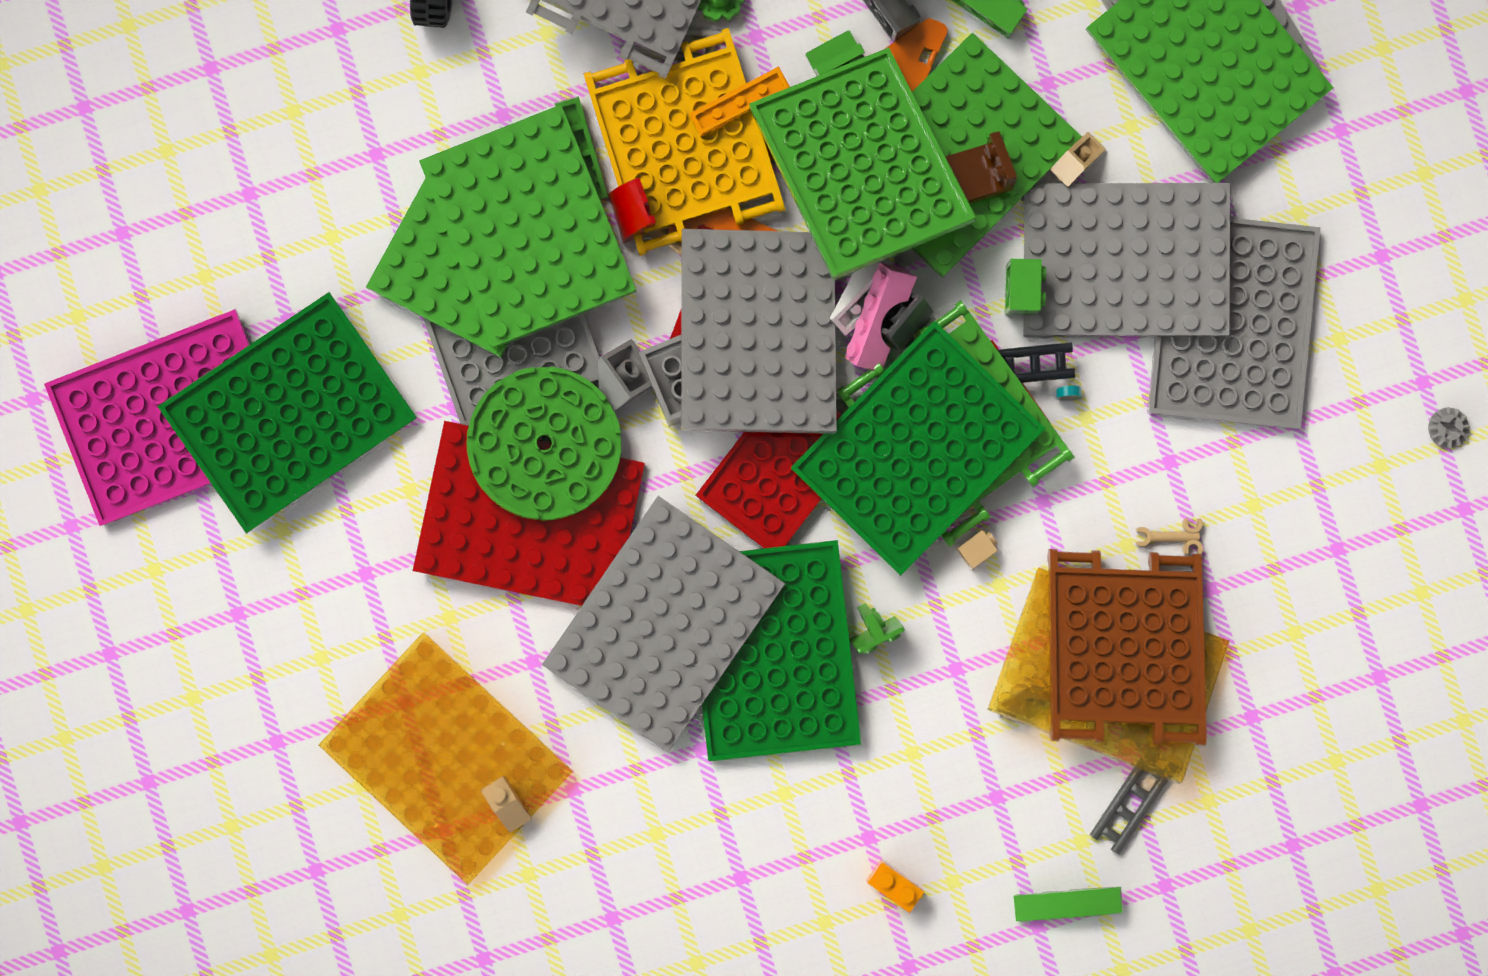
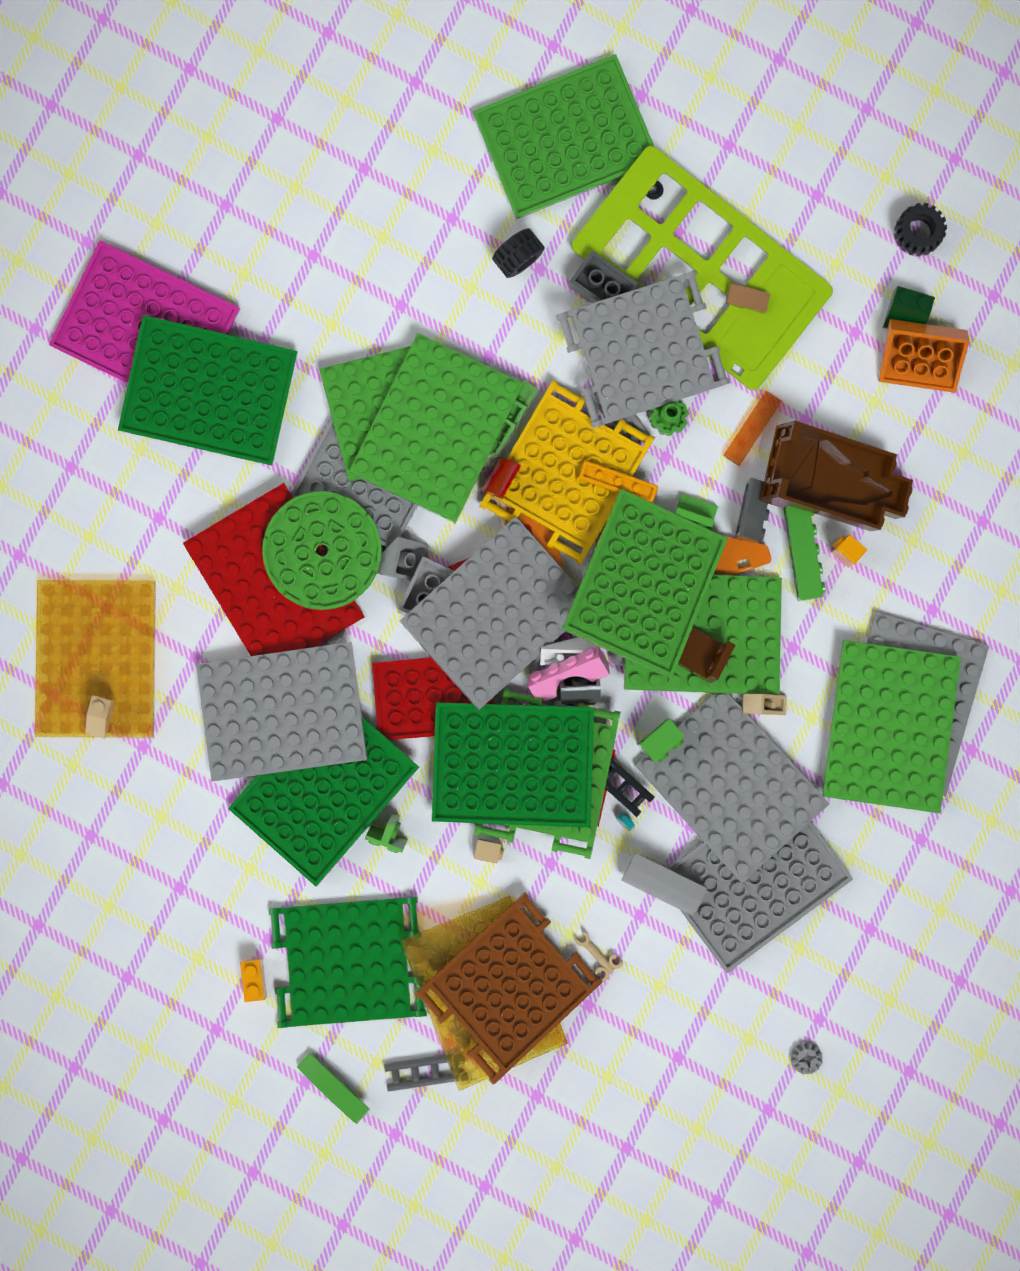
camera: 50 degrees right, 0 degrees up
none -> green plate [268,897,427,1028]
none -> light grey brick [621,852,707,915]

